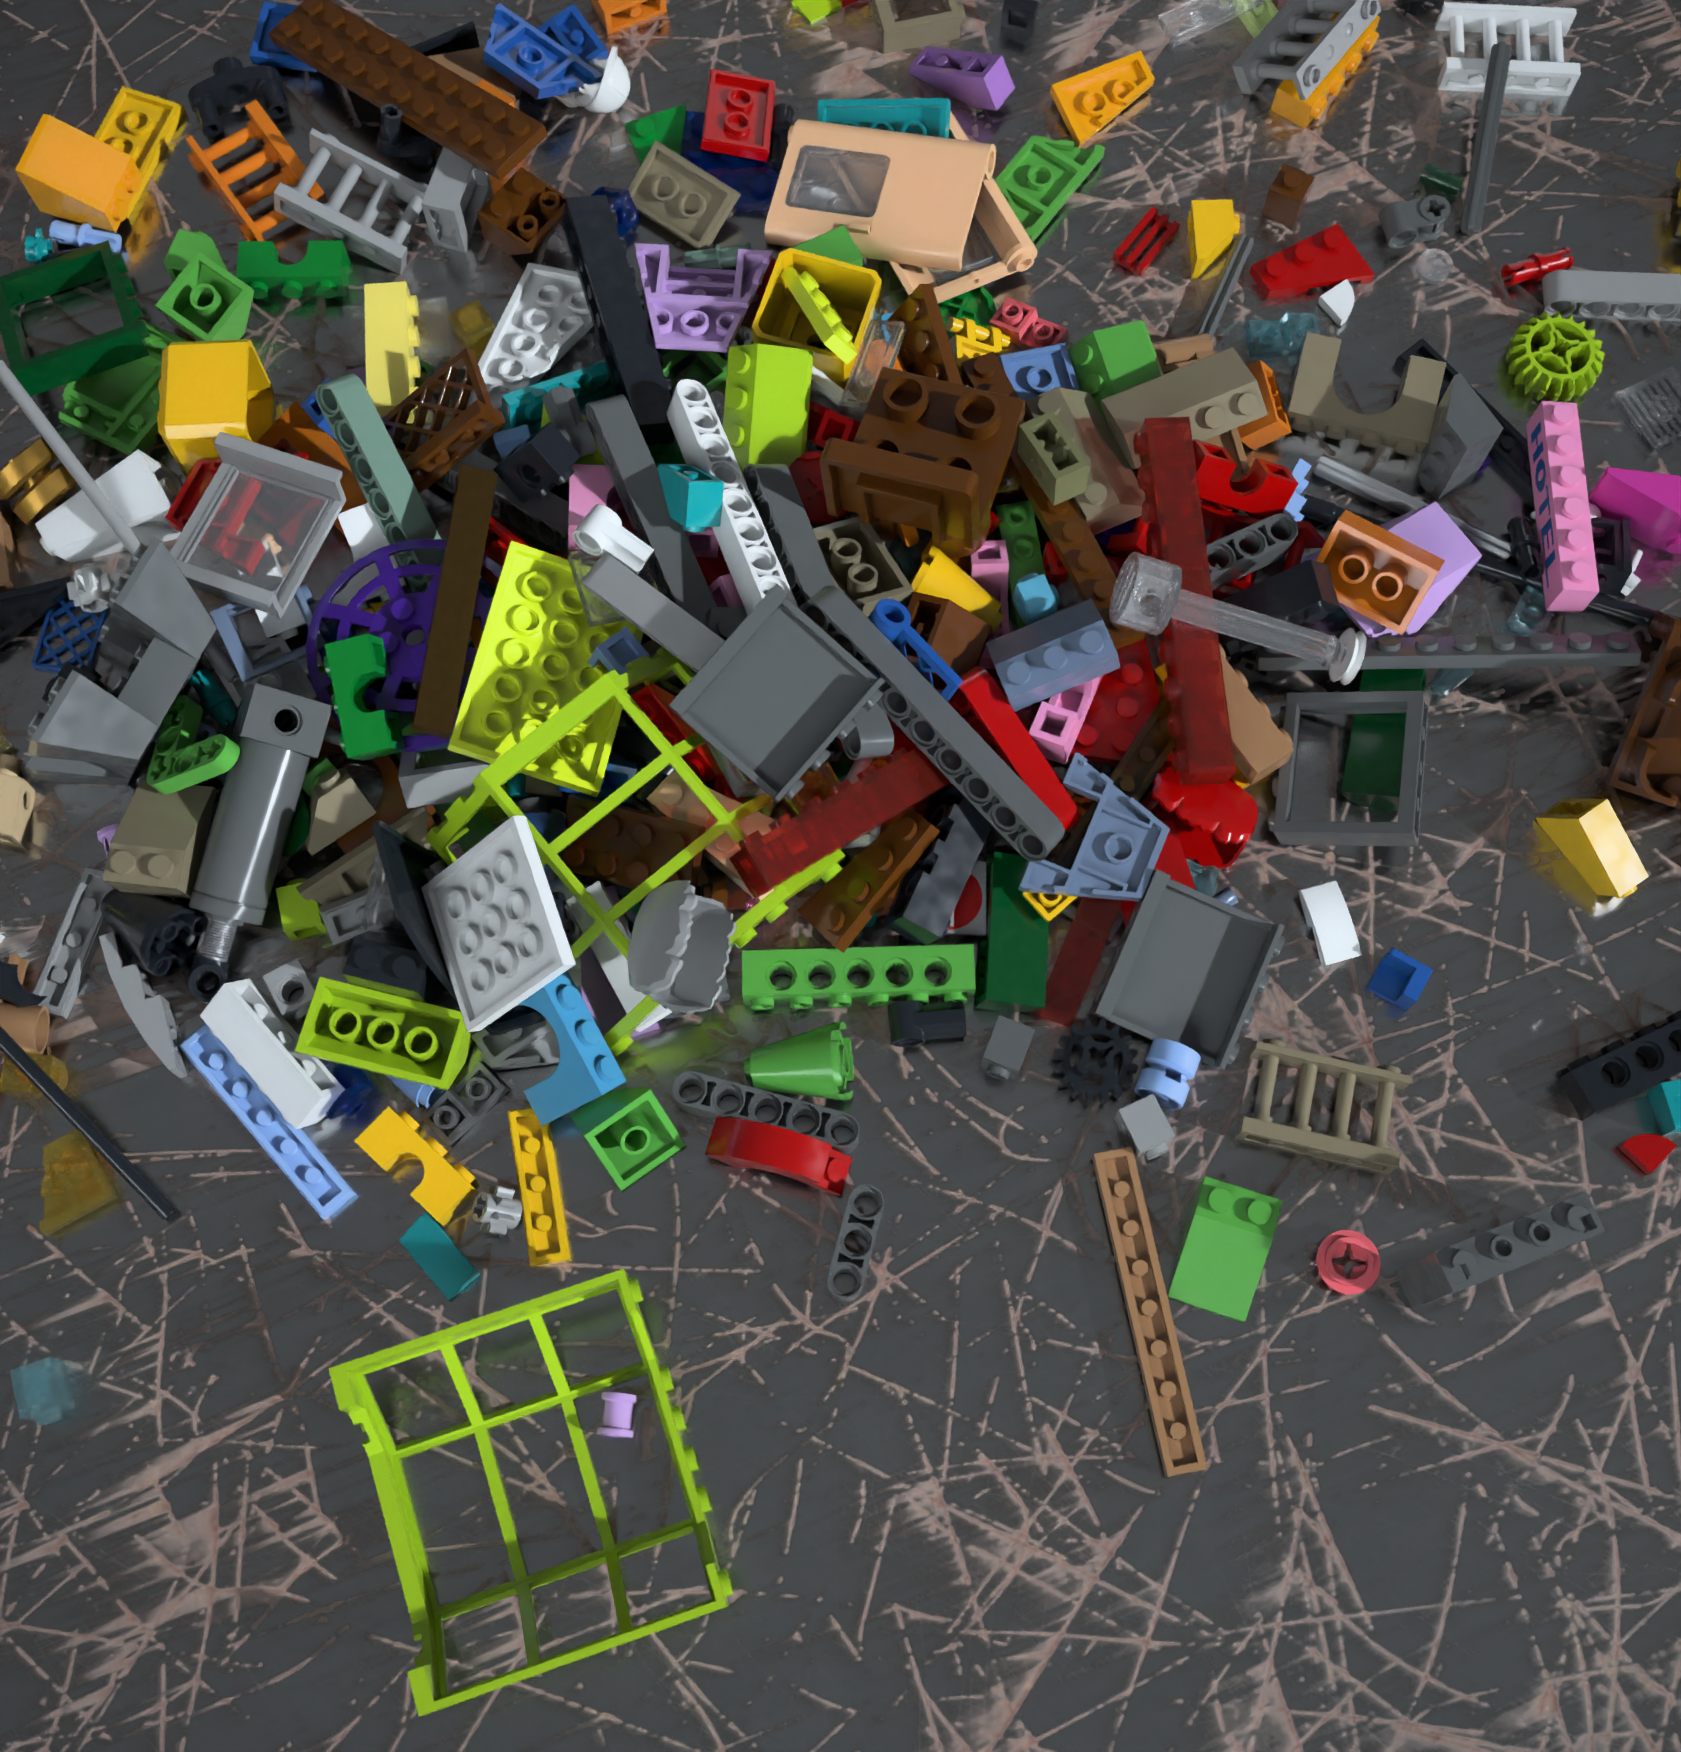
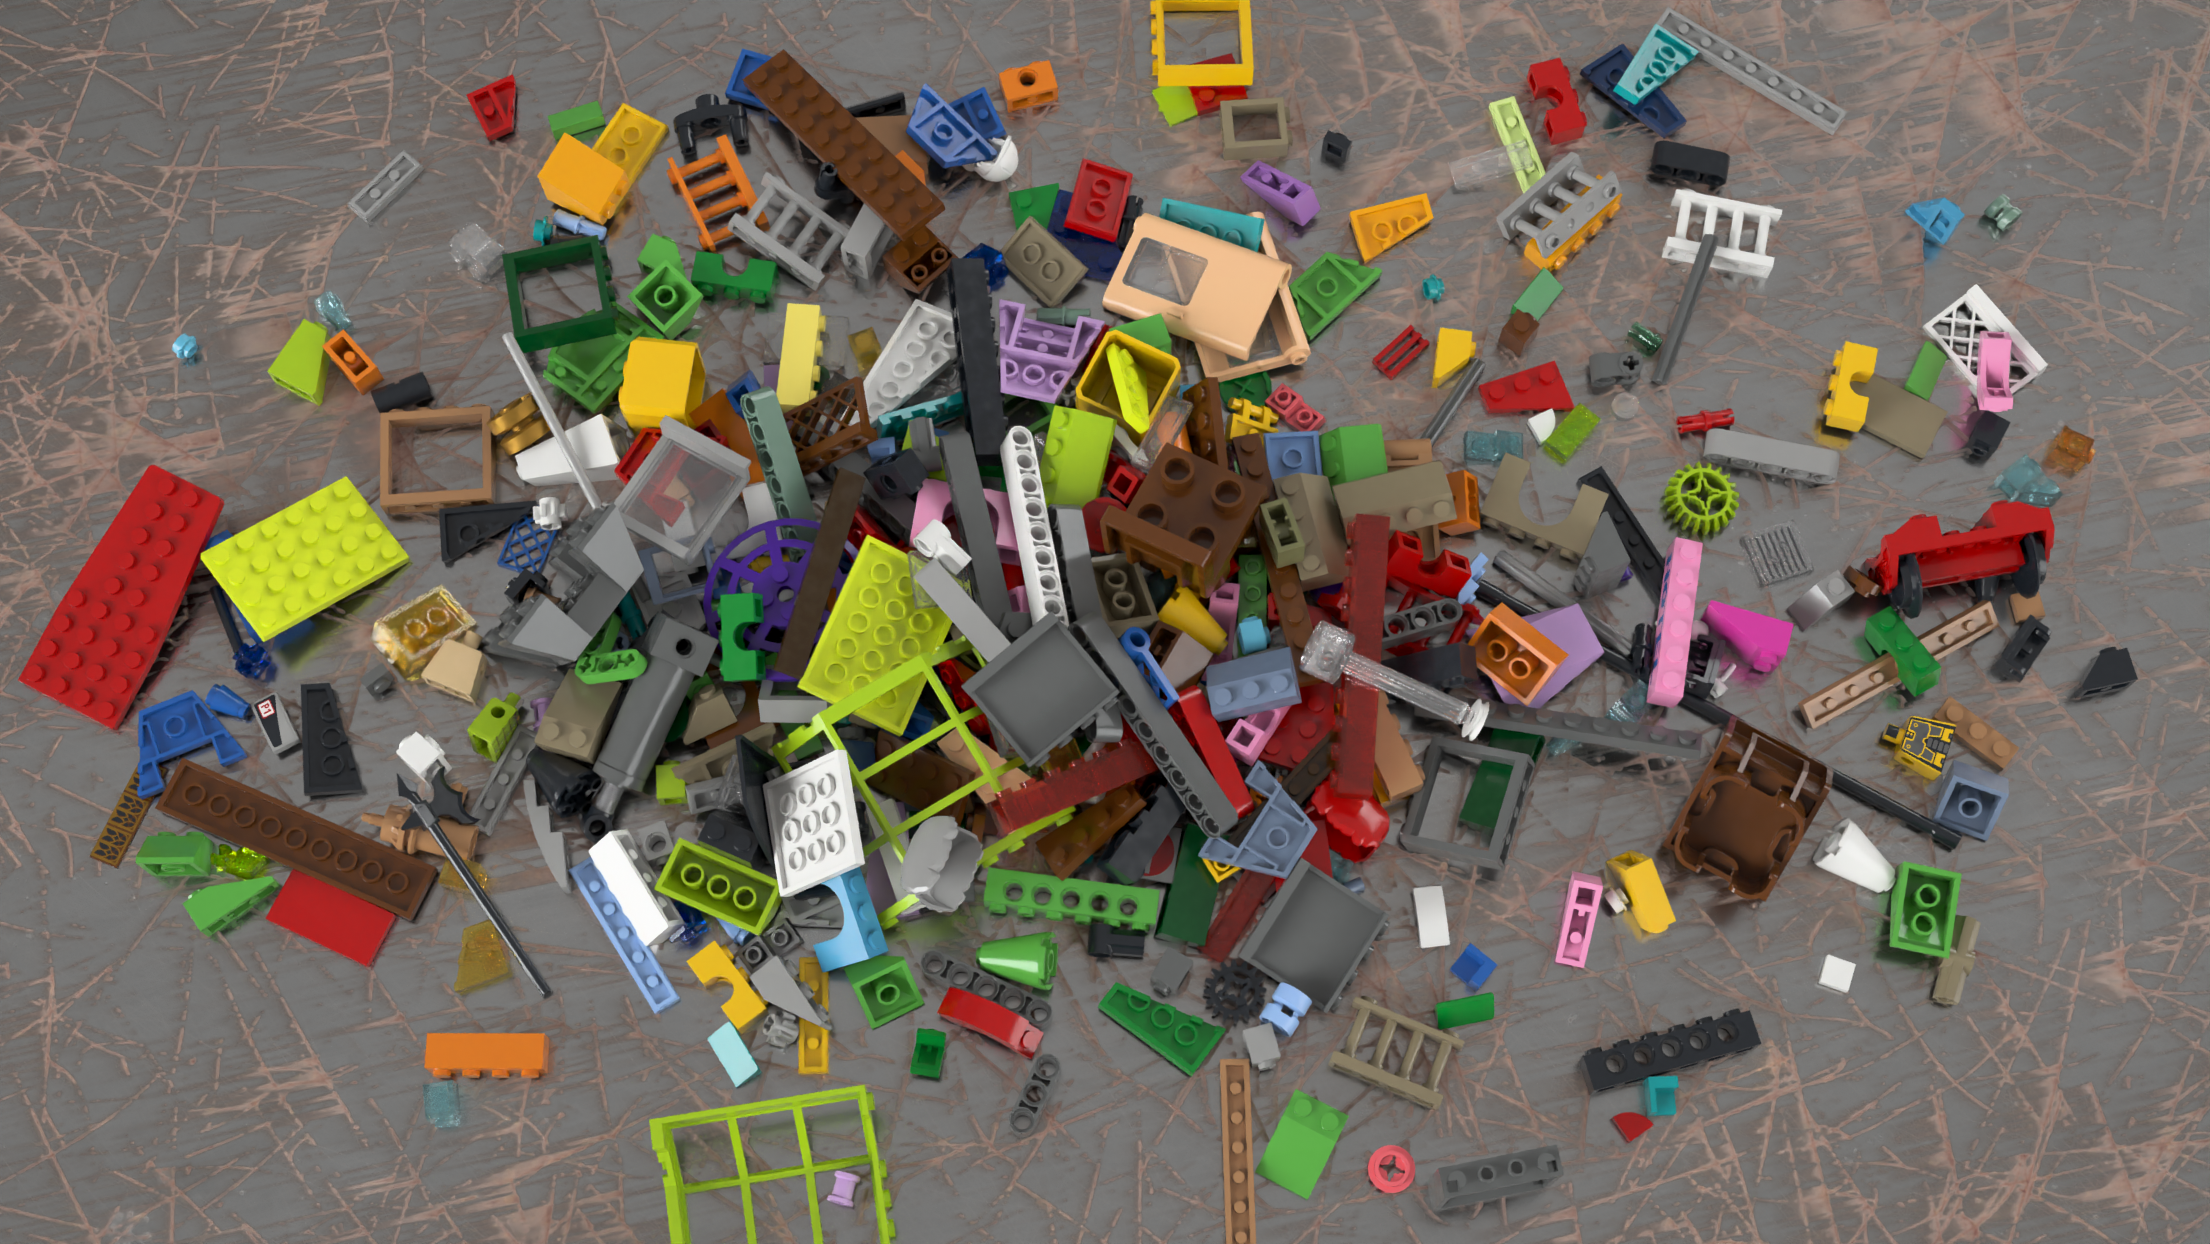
camera: 10 degrees right, 0 degrees up
medium blue panel [588,627,650,675] -> none
teal slope [658,464,724,533] -> none
none -> orange brick [424,1033,550,1078]
none -> lime torso [467,692,524,763]
none -> bright green slope [548,100,606,140]
none -> light grey slope [750,955,833,1031]
none -> green bracket [910,1028,946,1078]
none -> green wing [1098,982,1226,1077]
none -> teal plate [1422,274,1445,300]
none -> green slope [1433,992,1494,1030]
none -> slope [1511,267,1564,322]
none -> clear neon green plate [1545,403,1601,461]
none -> bright pink slope [1555,871,1603,968]
none -> white plate [1604,887,1629,914]

